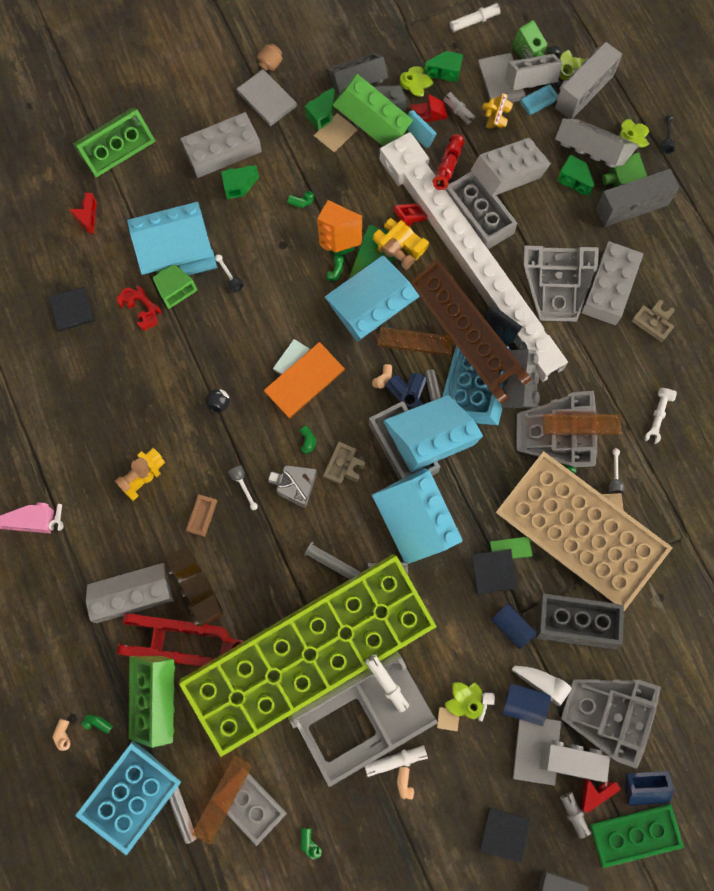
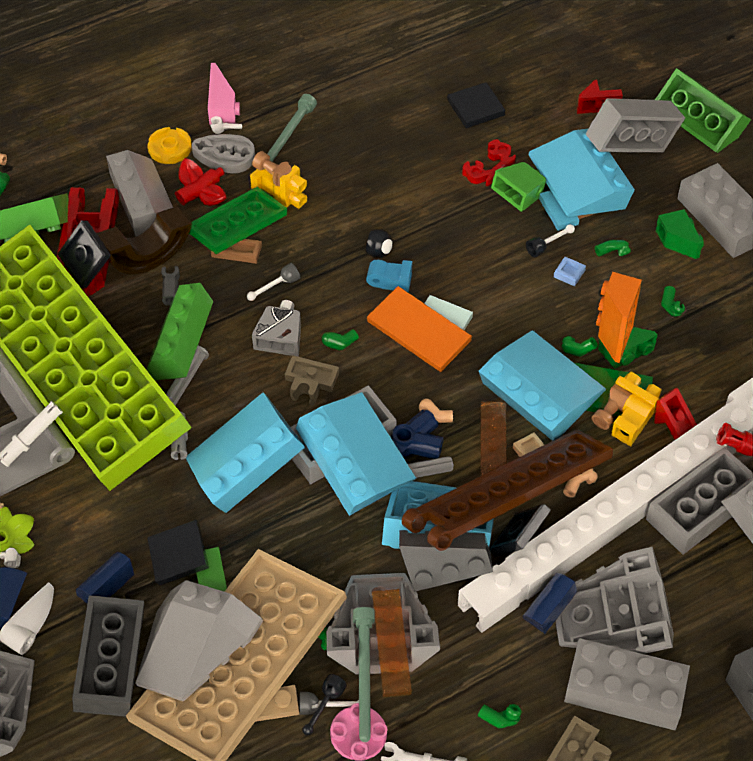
camera: 85 degrees right, 20 degrees down
none -> black tile [57,220,111,289]
none -> light grey wedge [136,580,263,701]
none -> bright green slope [146,283,213,380]
none -> yellow tile [148,127,192,164]
none -> dark grey bar [161,266,180,306]
none -> red plant [175,158,227,206]
none -> green plate [189,187,287,254]
none -> light grey piece [192,134,255,173]
none -> sand green piece [267,94,317,162]
none -> black hinge [302,674,347,736]
none -> bright pink dish [330,703,387,761]
none -> sand green piece [353,607,375,742]
none -> dark azure leg [366,260,412,292]
none -> green arm [478,704,522,729]
none -> tan tile [513,432,544,457]
none -> dark blue brick [523,573,578,634]
none -> light blue tile [554,257,586,286]
none -> light grey brick [586,98,685,152]
none -> green arm [594,240,631,257]

